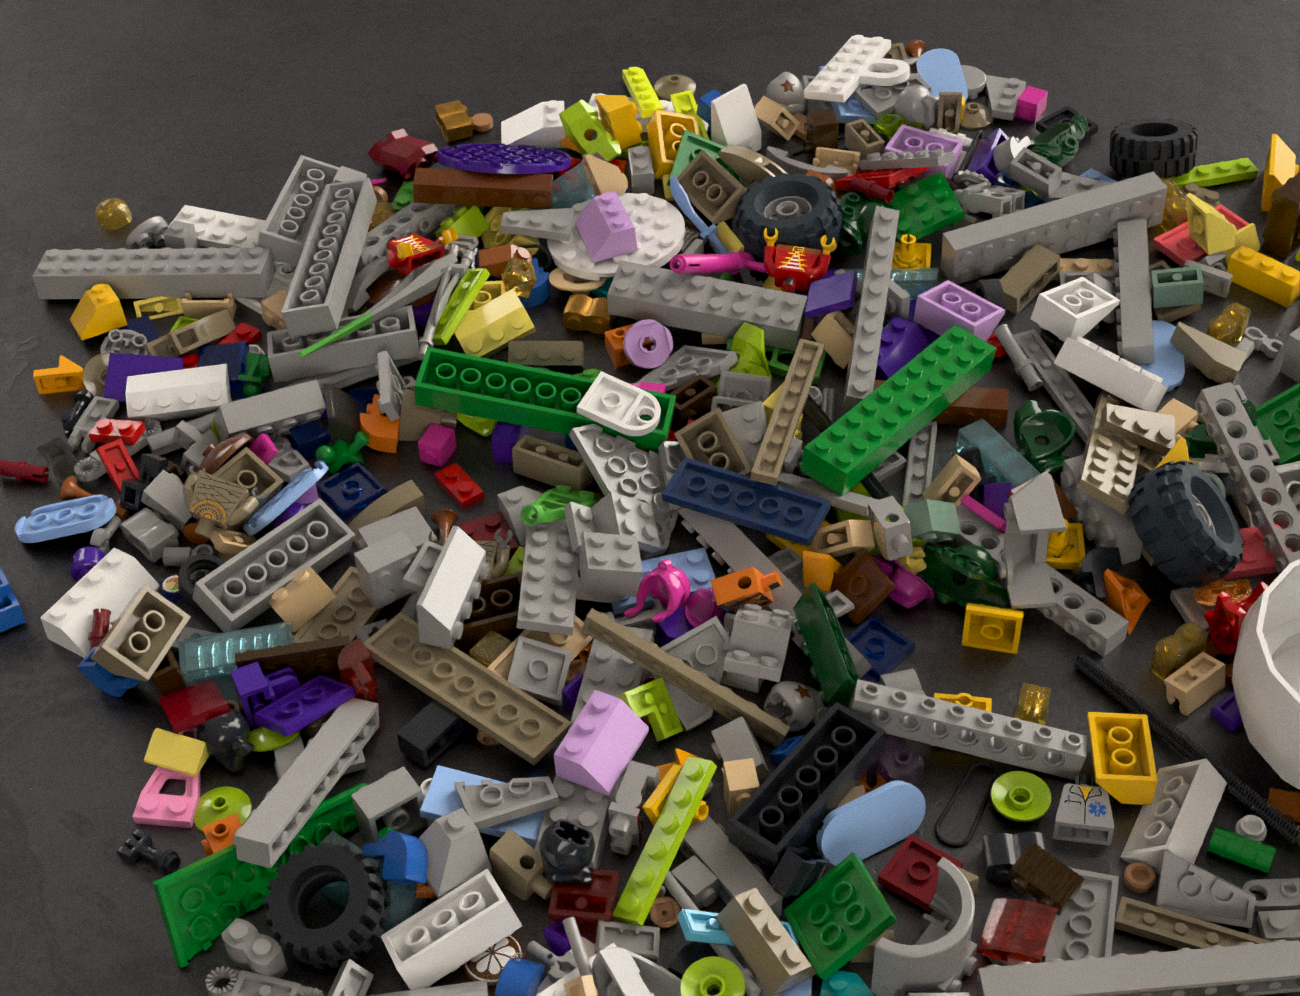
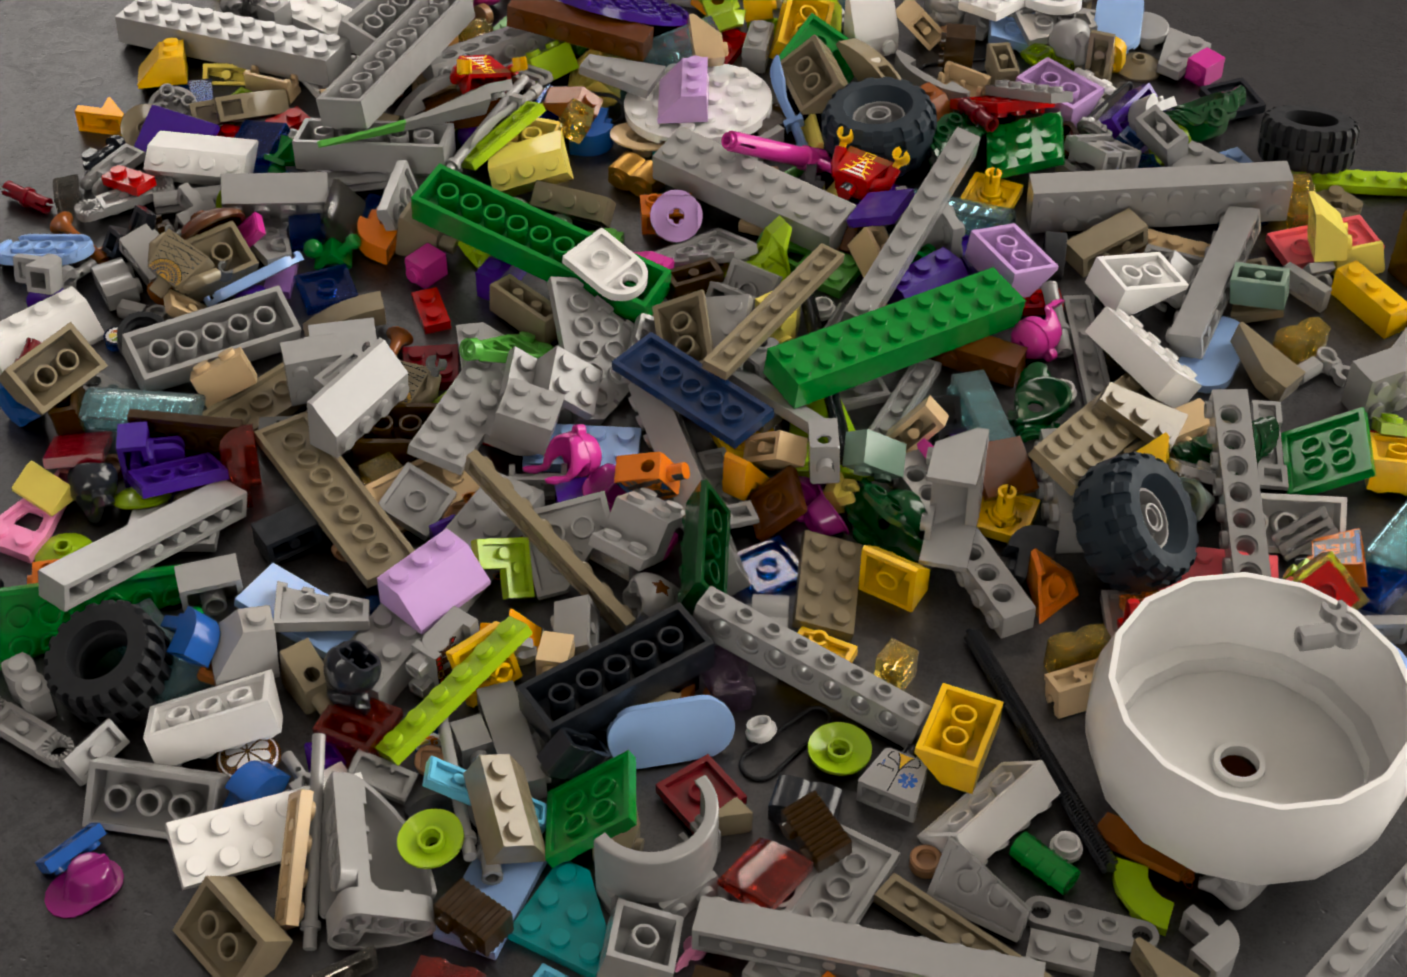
camera: 15 degrees right, 0 degrees up
red plate [96,439,139,495] -> none
none -> light grey brick [13,253,64,295]
none -> white plate [745,715,777,744]
none -> dark tan plate [792,530,862,642]
none -> dark pink hair [1011,299,1065,362]

